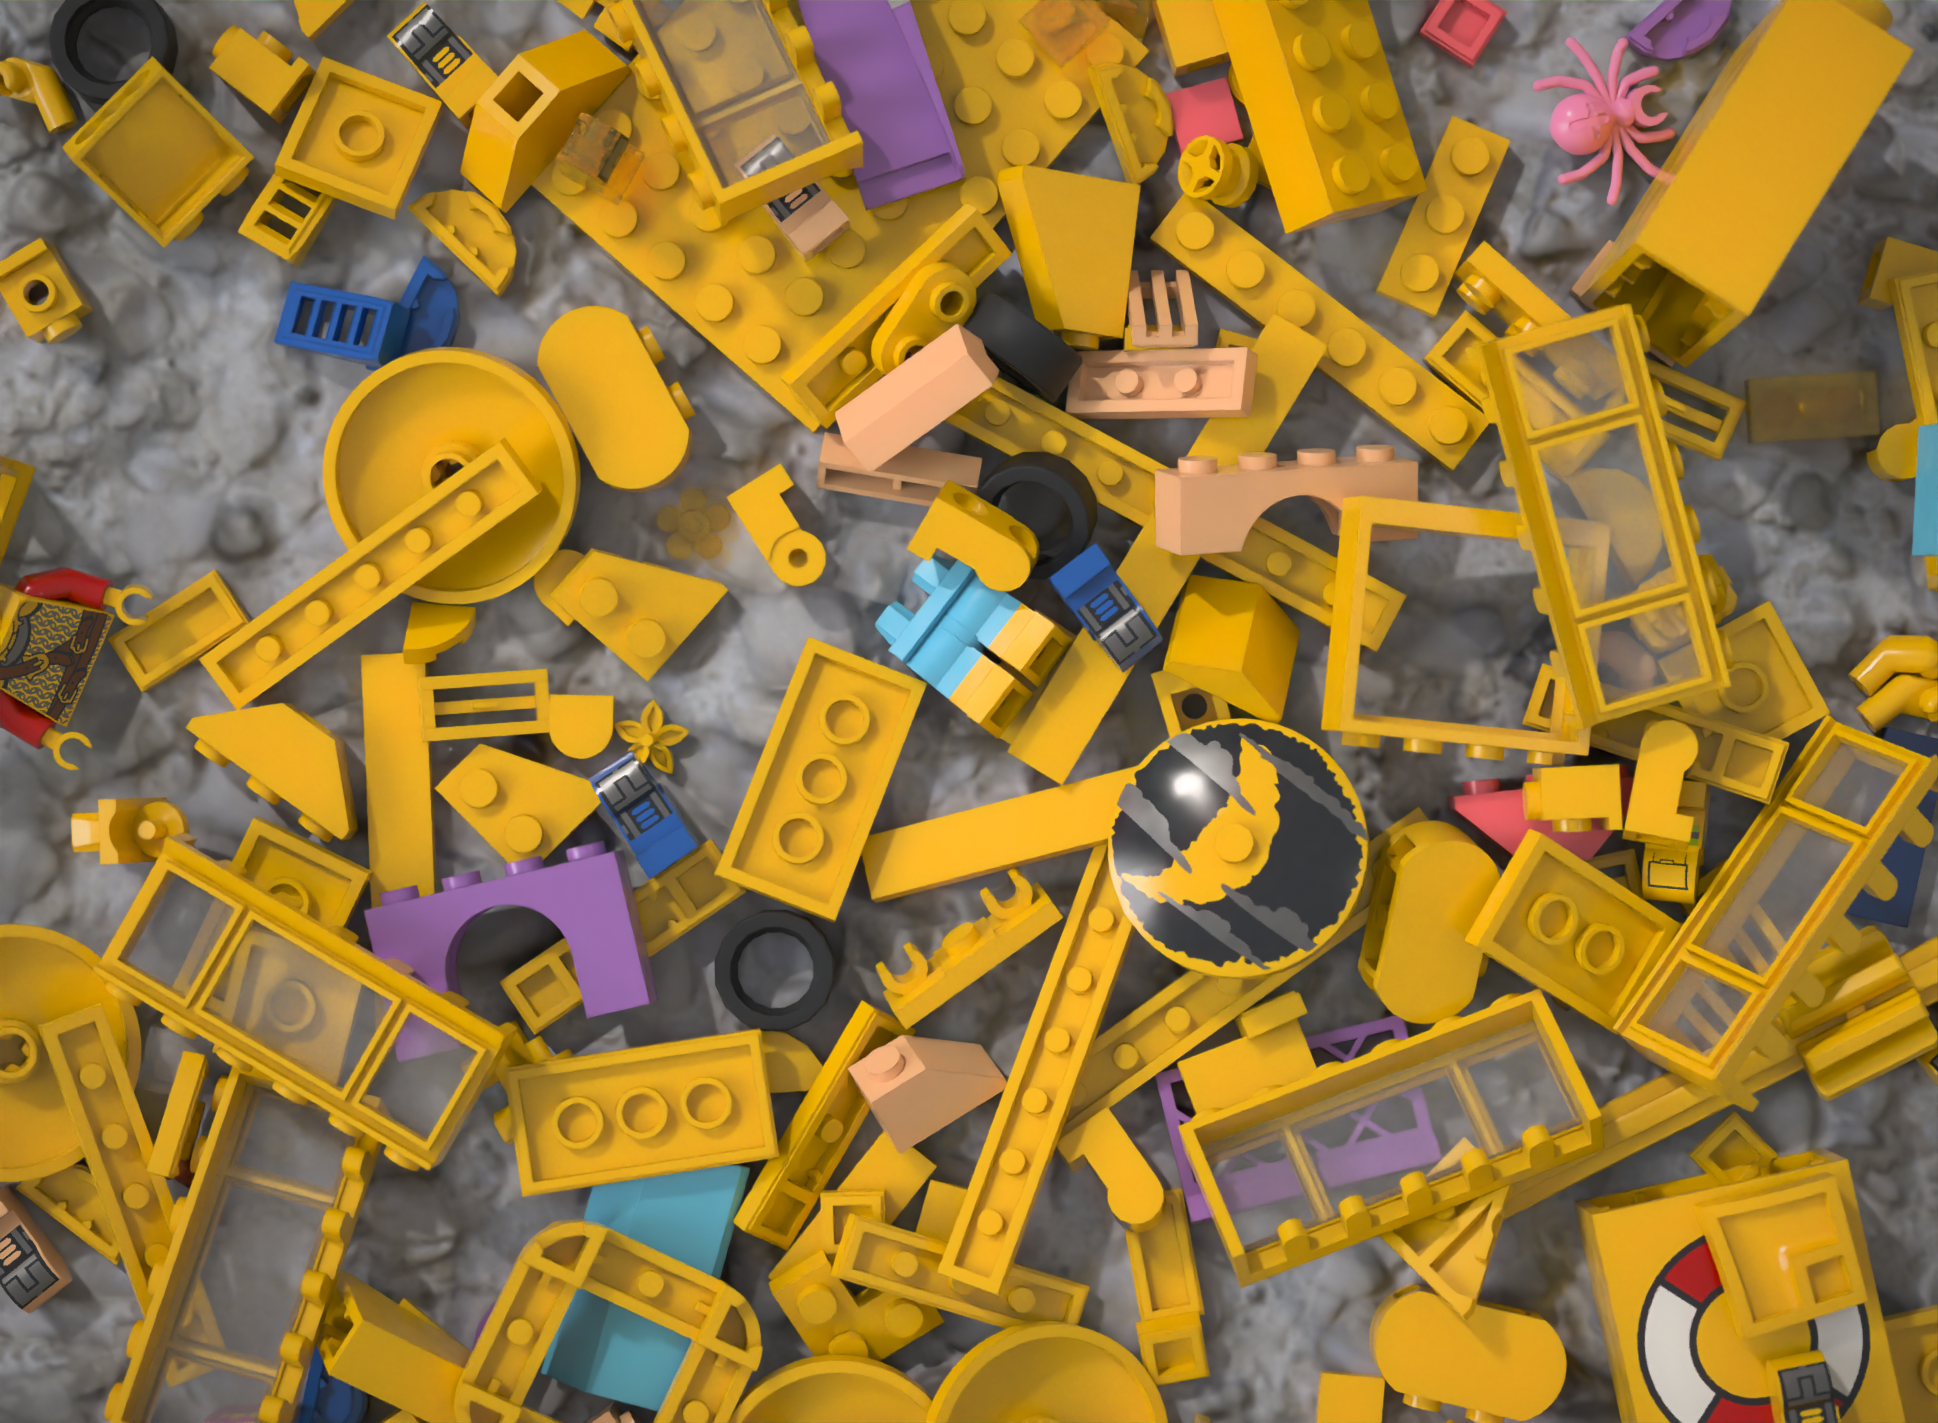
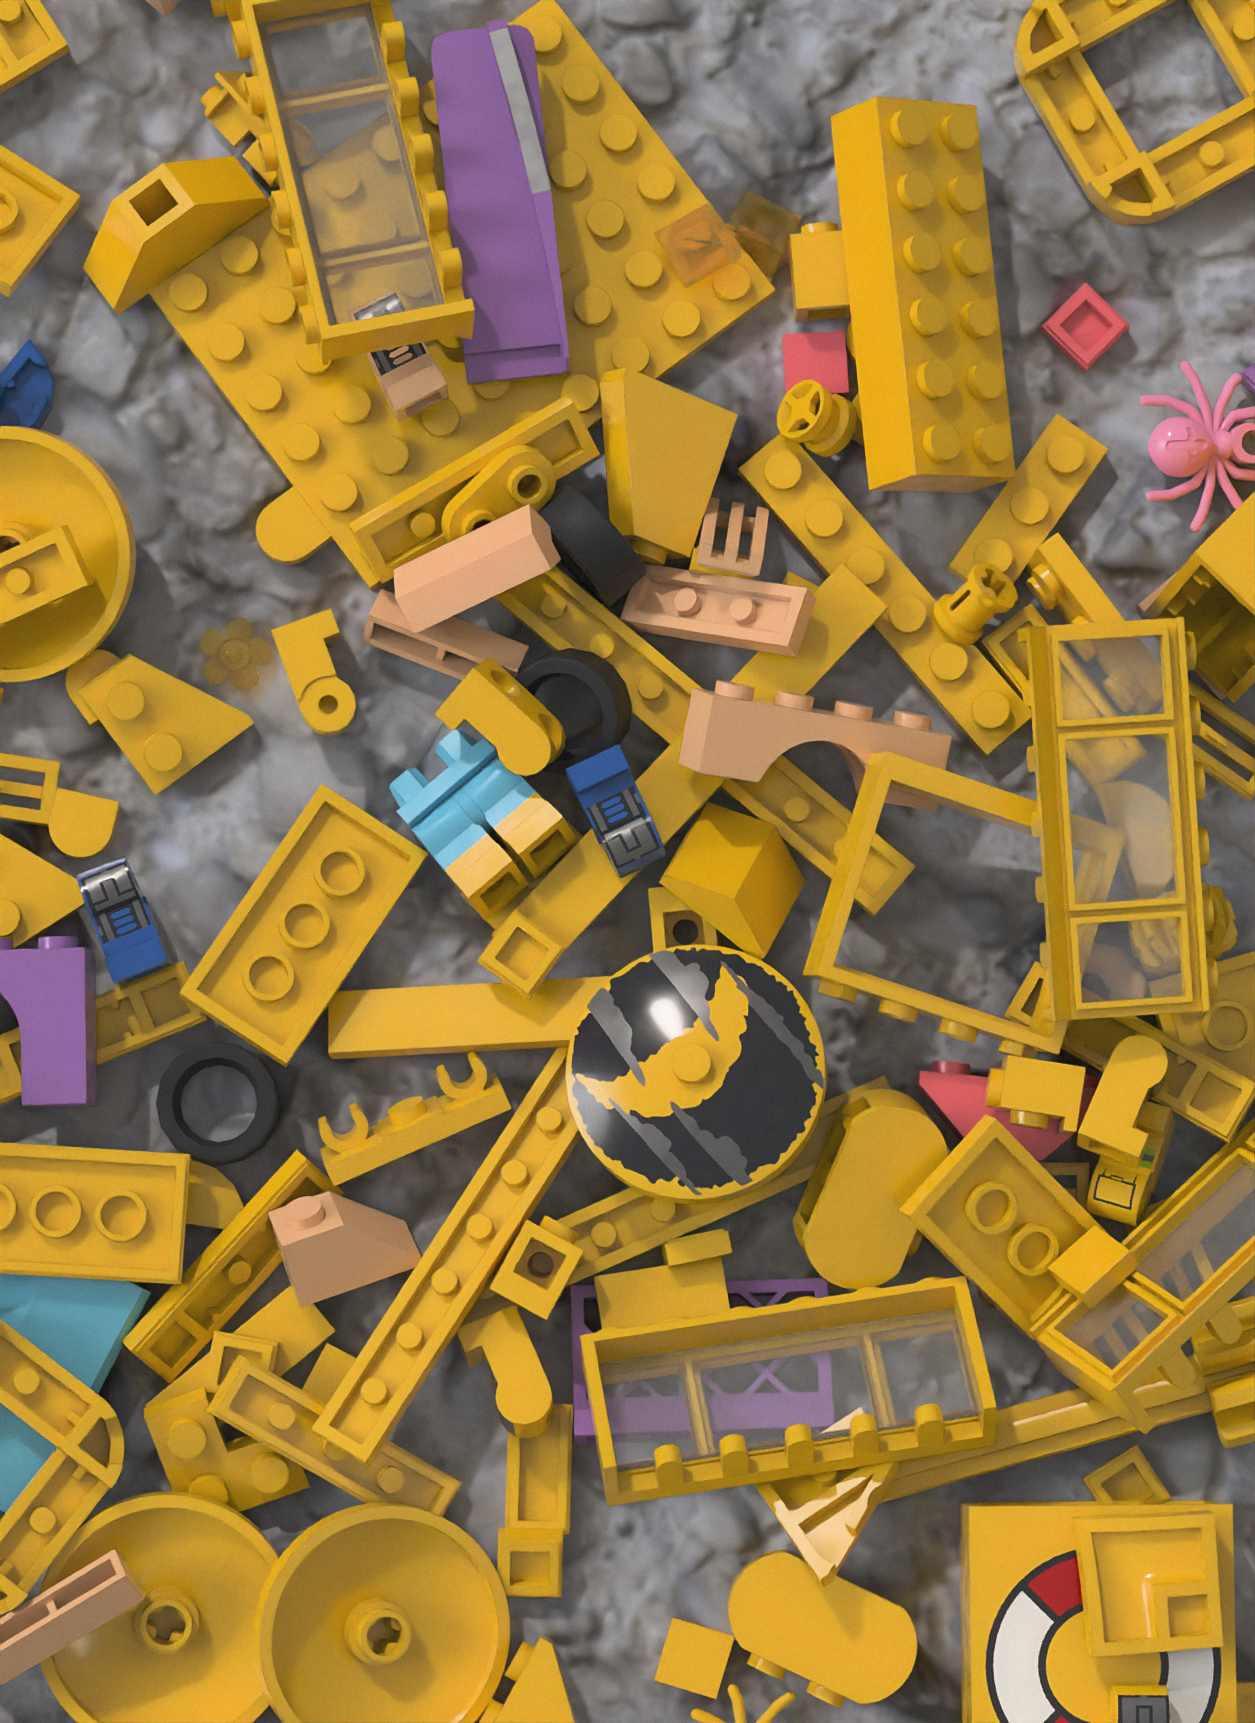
camera: 10 degrees right, 5 degrees down
leg [387,2,498,129] -> none
yellow tile [406,189,518,298] -> none
yellow brick [537,306,696,493] -> none
clear yellow leg [555,112,646,206] -> none
yellow plant [614,699,691,774] -> none
yellow tile [1086,62,1174,185] -> none
none -> yellow tile [256,486,332,565]
none -> yellow tile [477,909,567,1001]
none -> yellow brick [489,1216,584,1321]
none -> yellow bush [933,562,1018,645]
none -> yellow tile [1047,1225,1140,1309]

